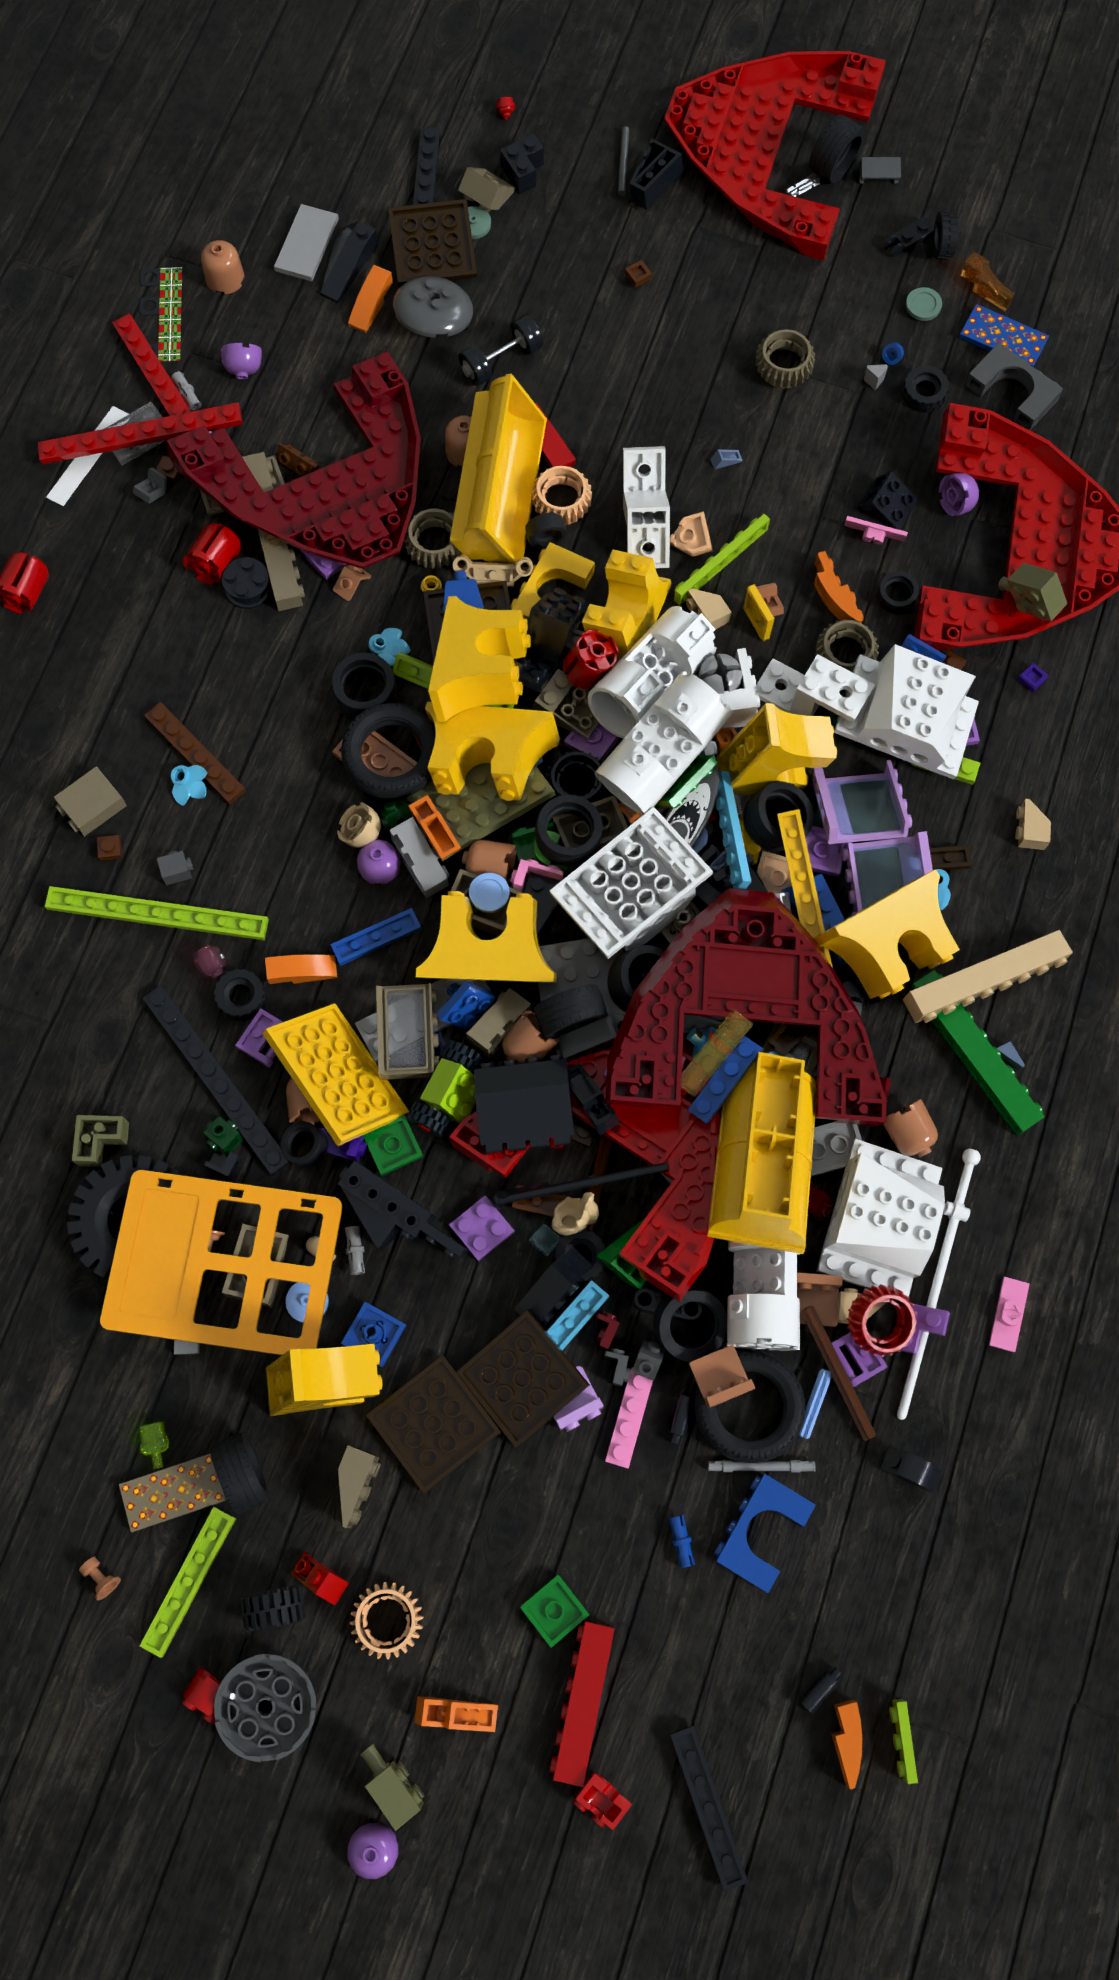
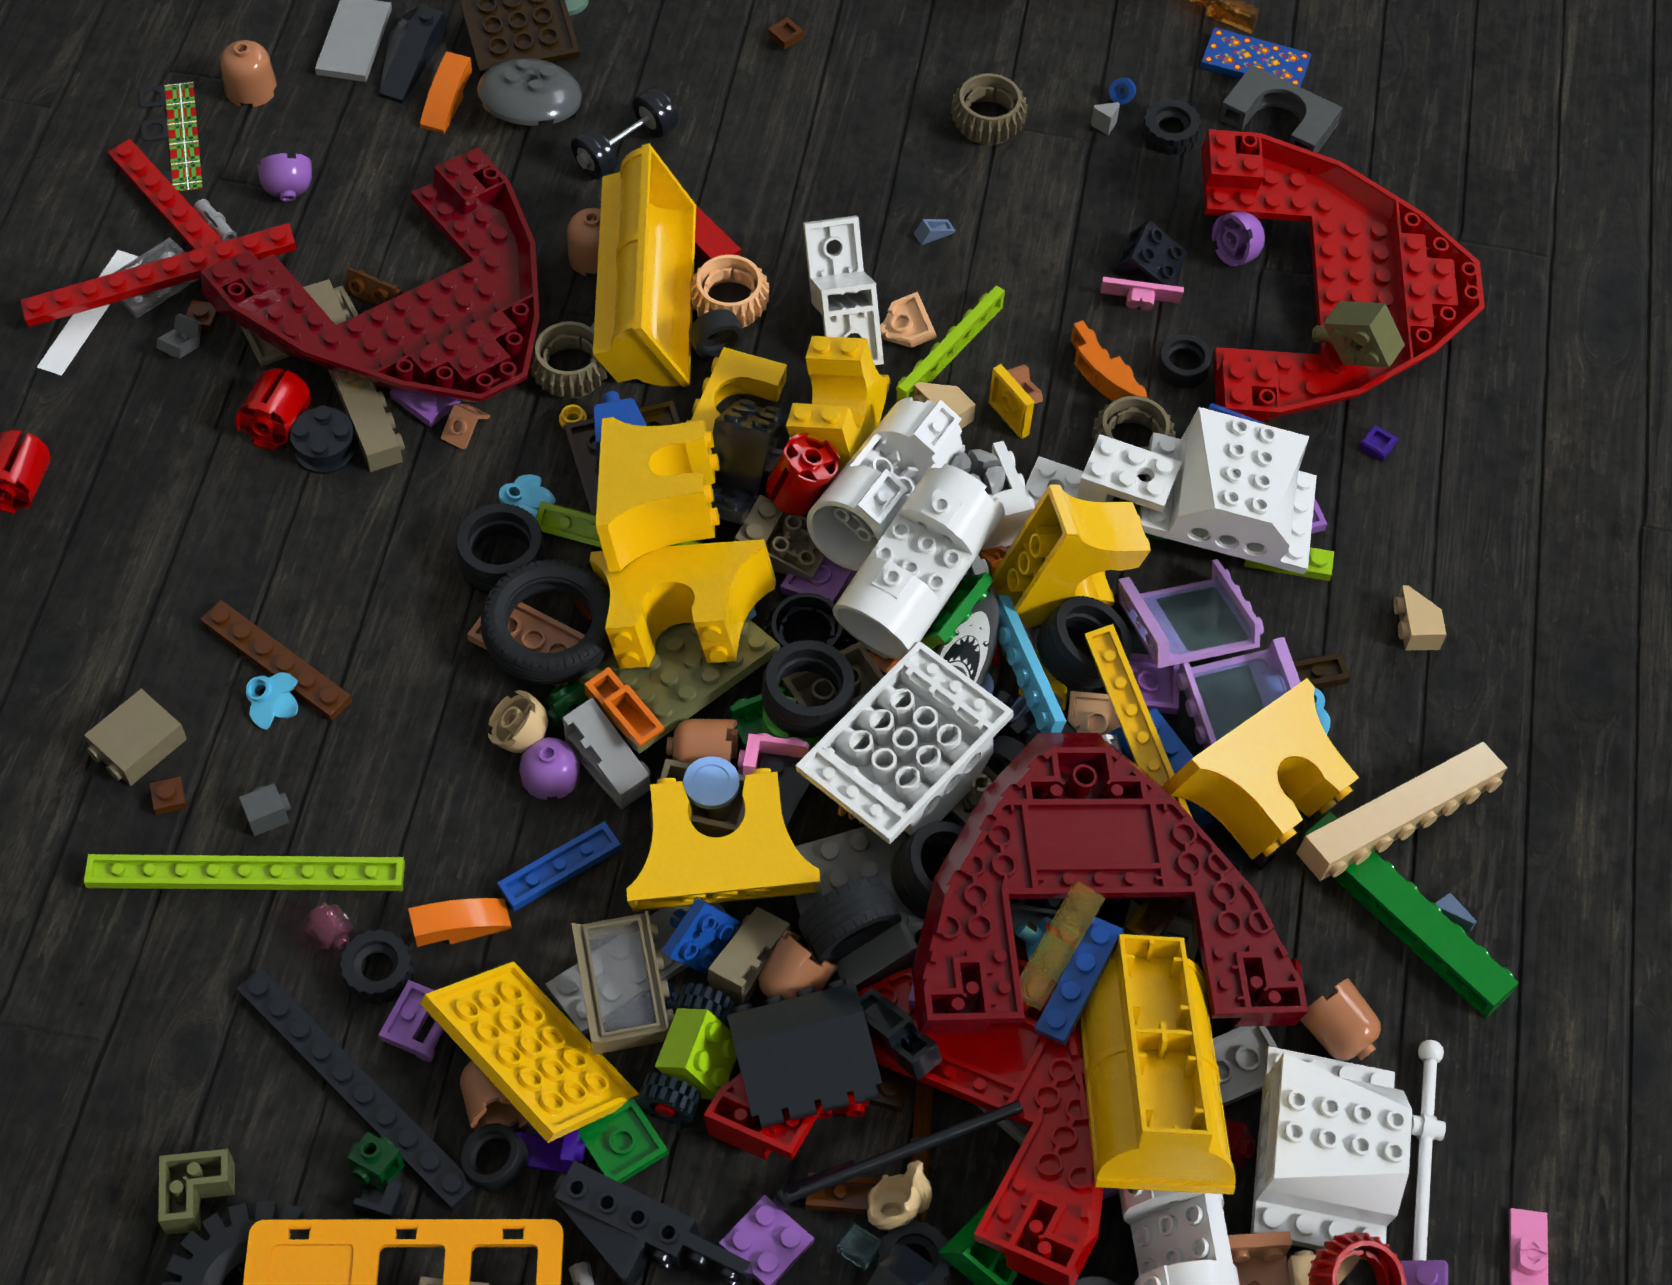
camera: 10 degrees left, 15 degrees down
tan plate [453,554,533,587] -> none
sand green piece [906,287,942,321] -> none

